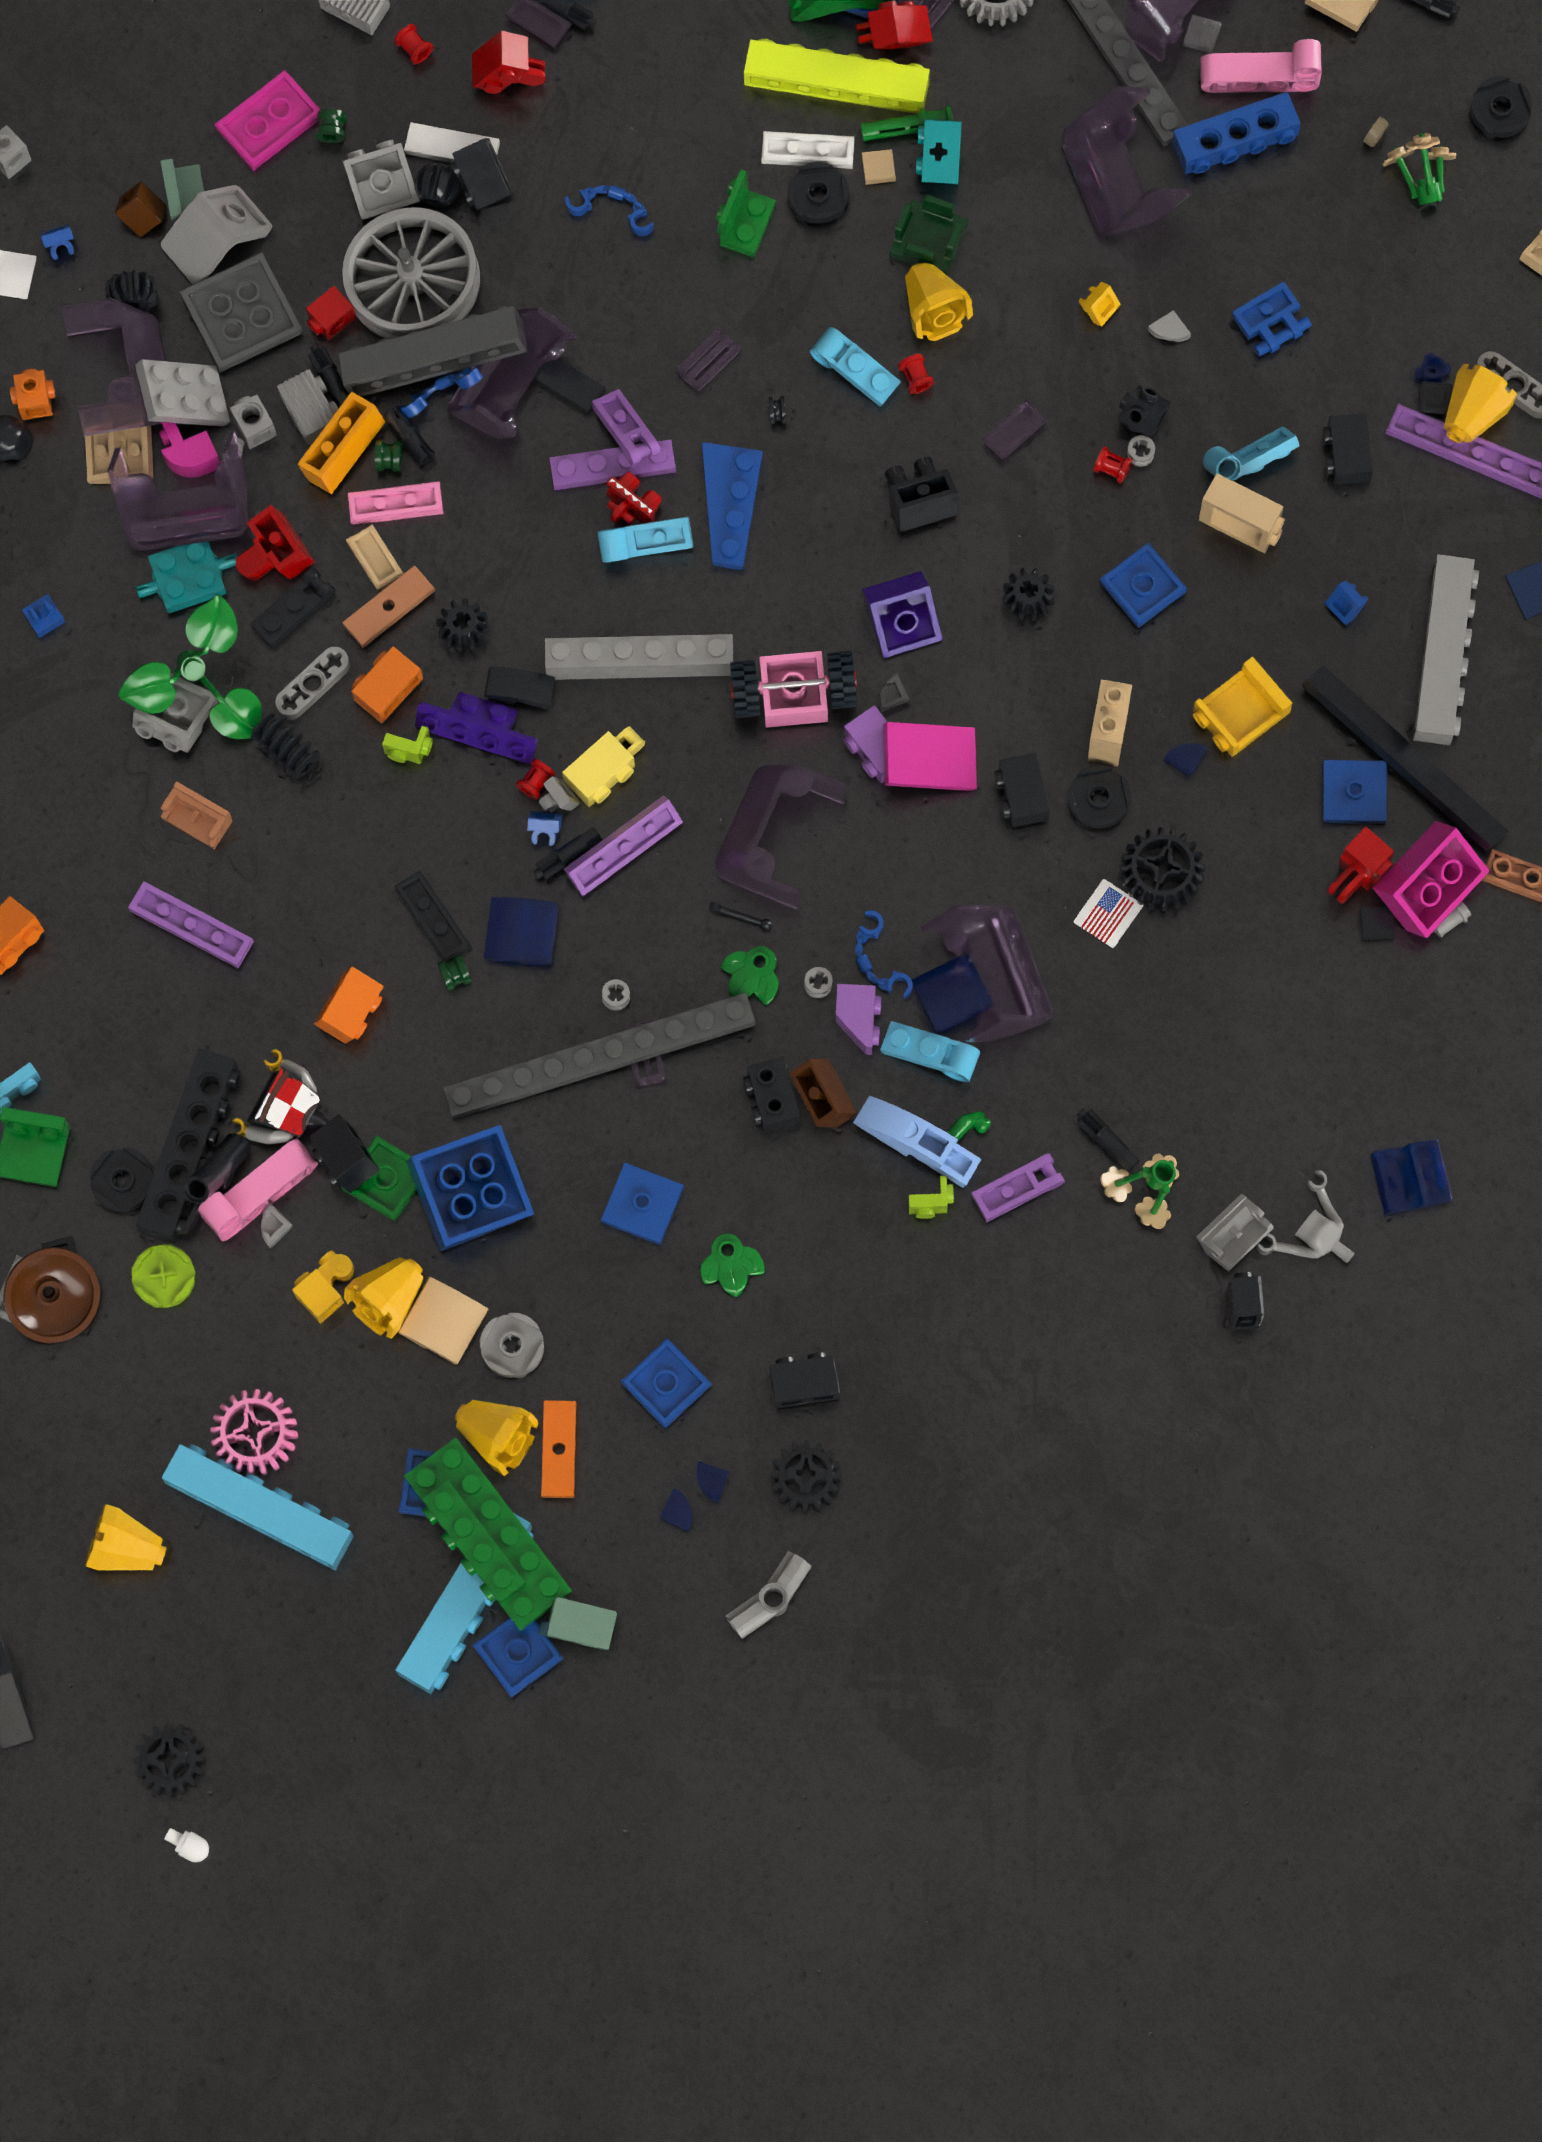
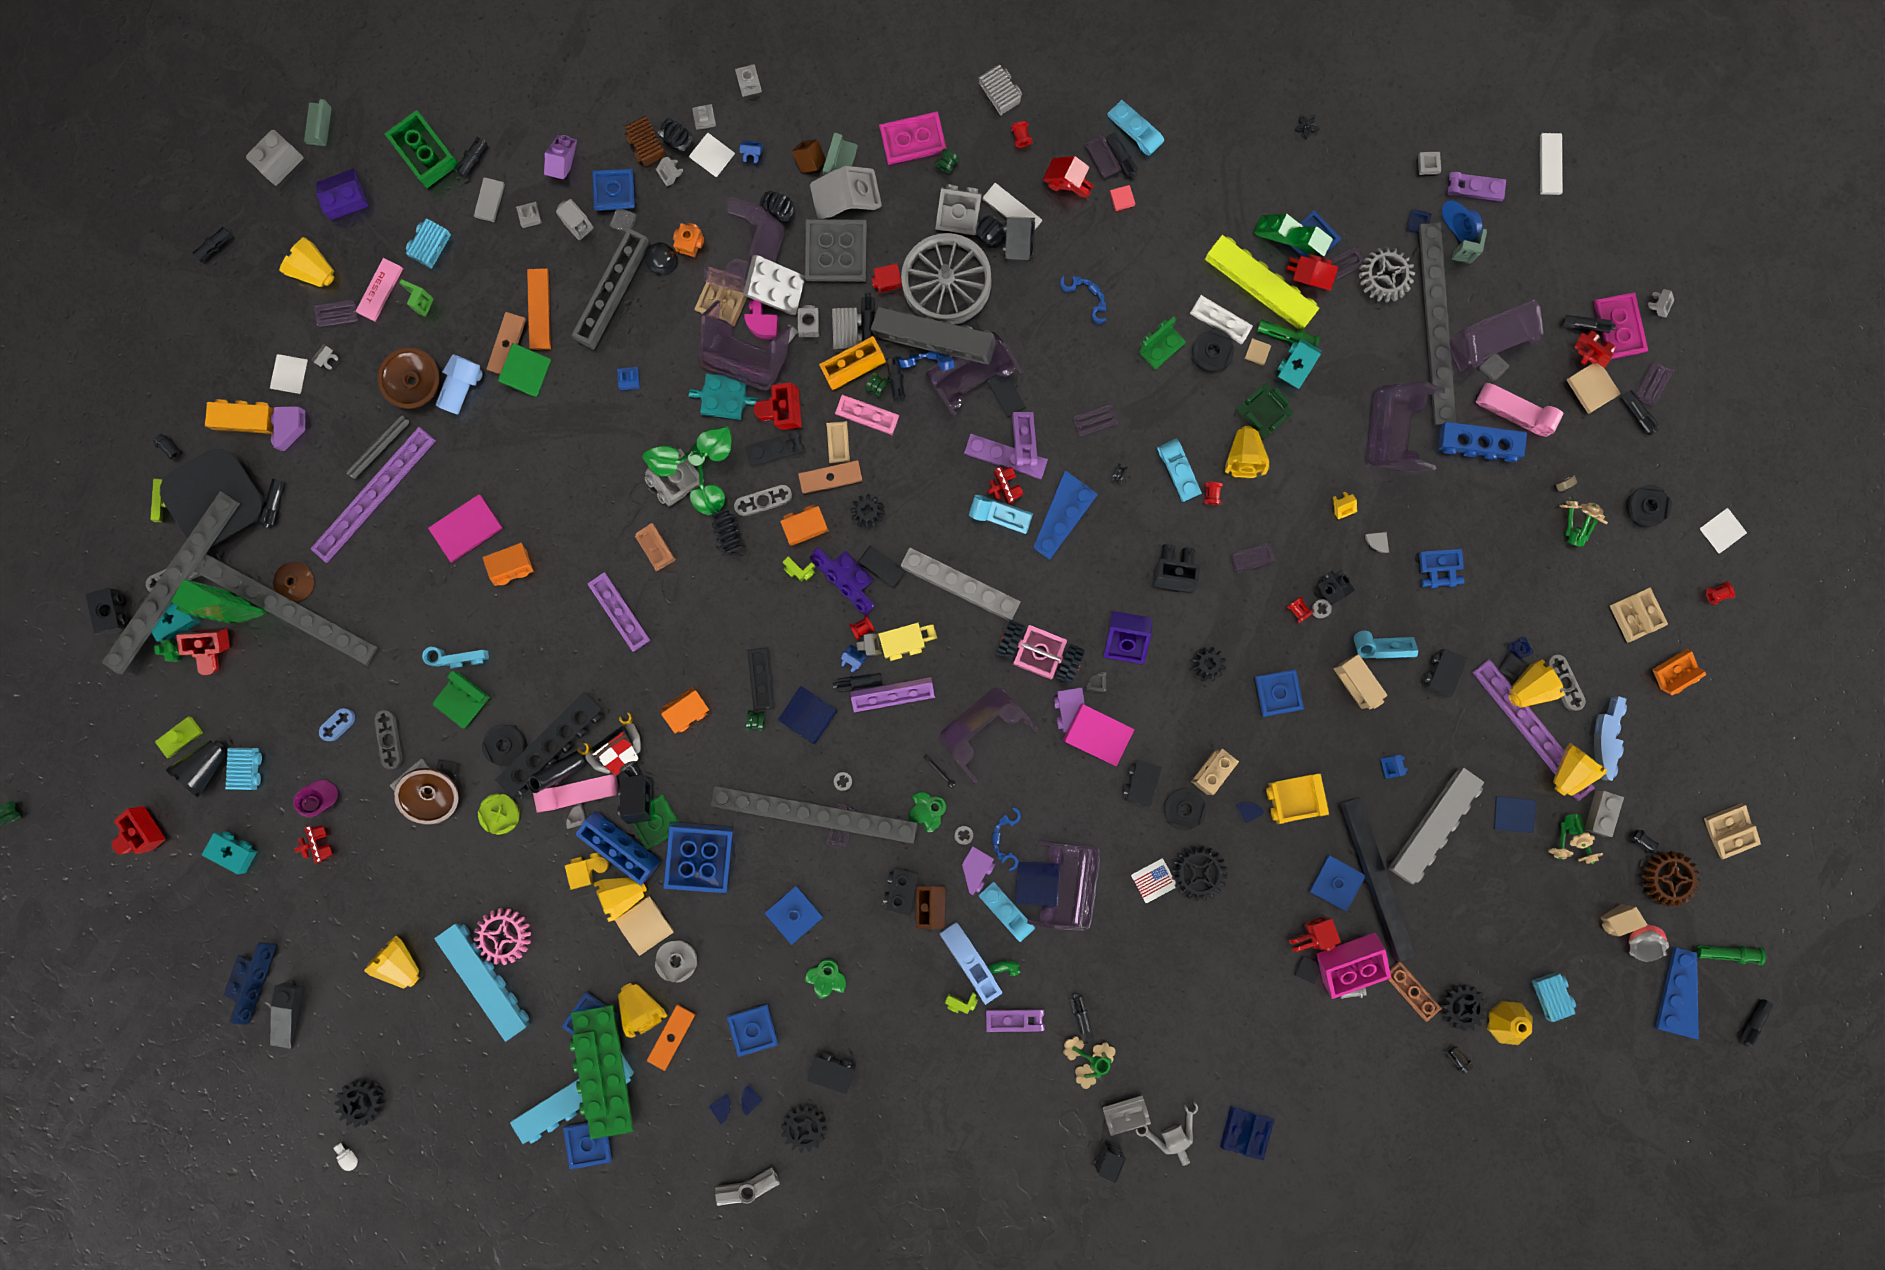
camera: 25 degrees right, 10 degrees up
sand green panel [539,1597,617,1650] -> none
none -> blue brick [576,811,661,885]
none -> coral tile [1110,185,1135,211]

